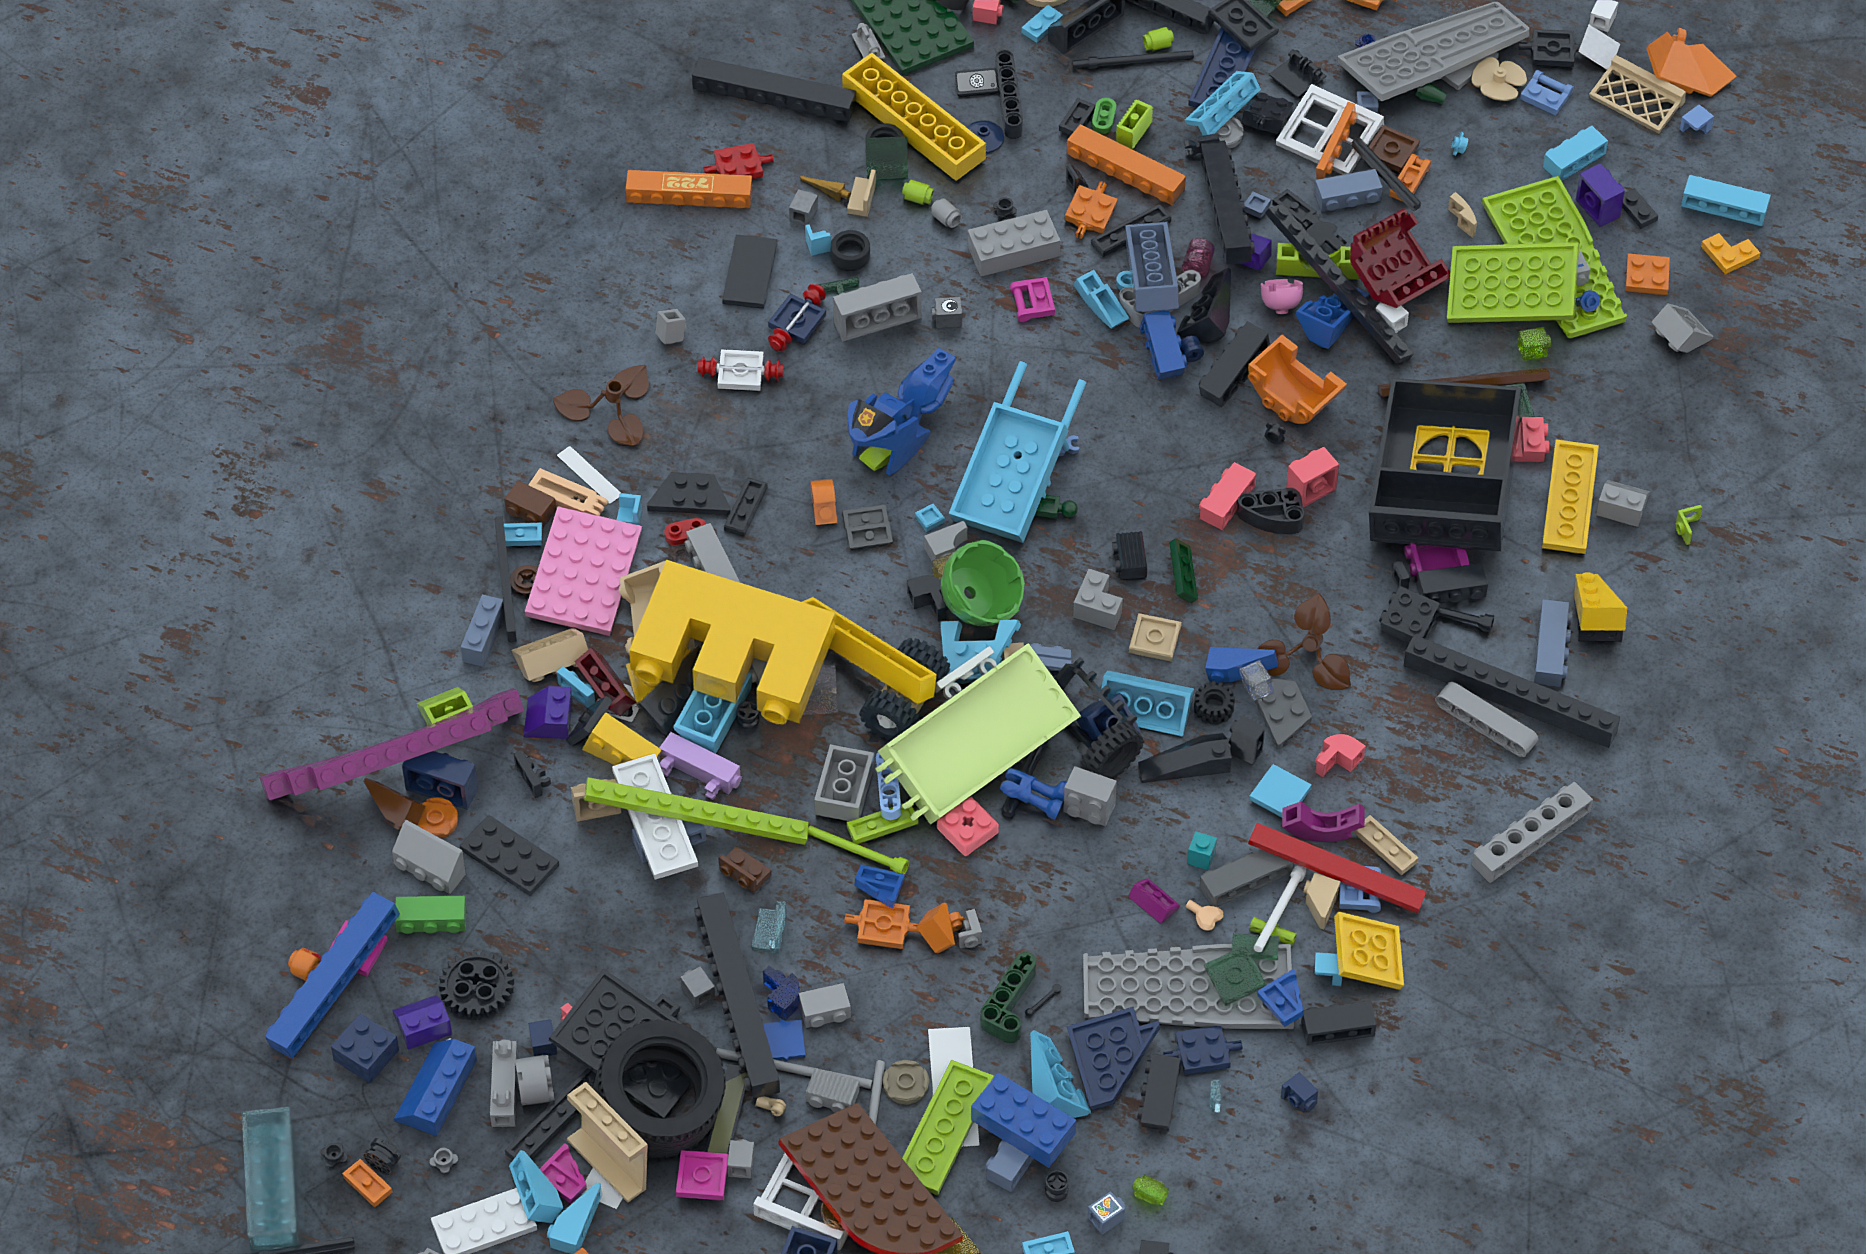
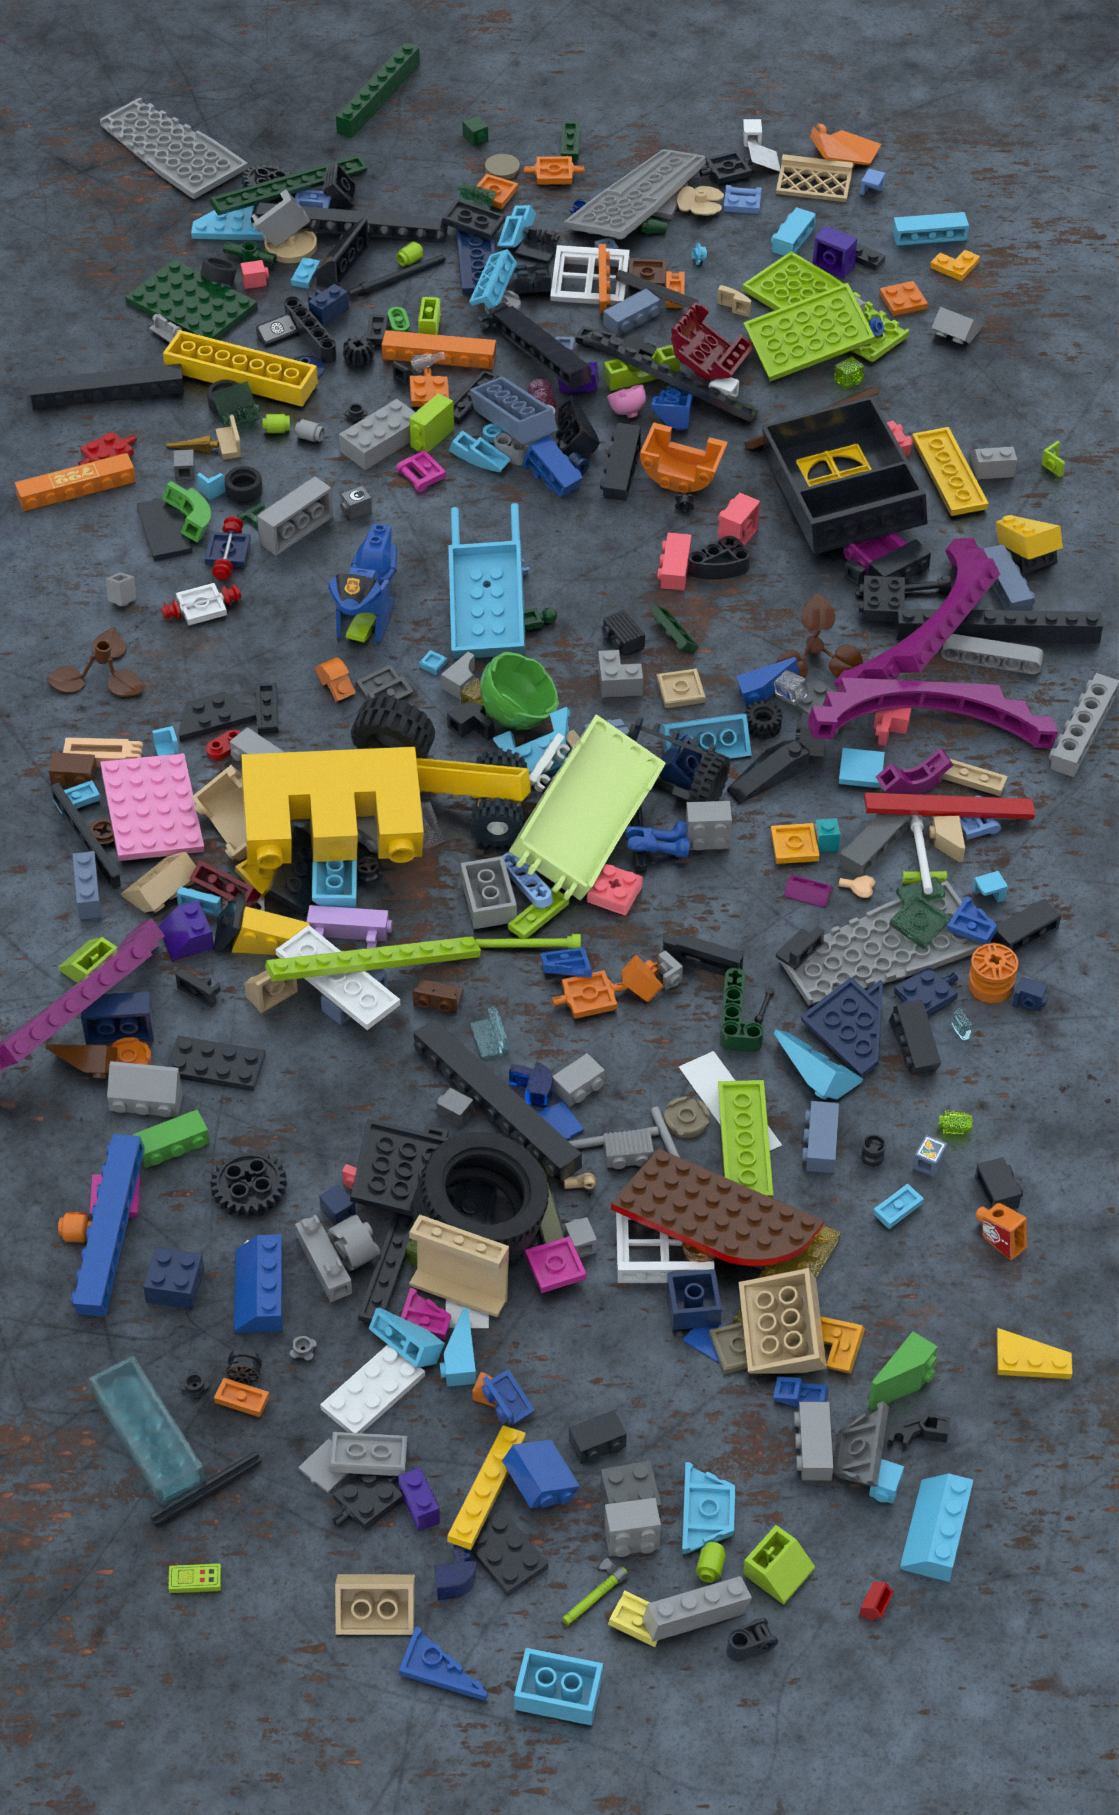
camera: 25 degrees left, 5 degrees down
dark purple slope [393,995,452,1050] -> none
white sticker [557,446,621,504] -> none
blue brick [971,1073,1076,1168] -> none
yellow plate [1334,912,1404,990] -> none
none -> bright green arch [162,481,211,543]
none -> dark blue brick [308,284,349,326]
none -> black gear [343,336,374,366]
none -> black tyre [351,696,435,759]
none -> lime brick [409,393,454,453]
none -> clear cone [411,351,446,373]
none -> medium azure slope [497,205,536,248]
none -> black hinge [662,934,744,976]
none -> light orange plate [770,823,819,864]
none -> black panel [776,926,824,970]
none -> magenta arch [807,677,1058,748]
none -> magenta arch [834,537,1000,690]
none -> orange wheel [968,943,1019,1003]

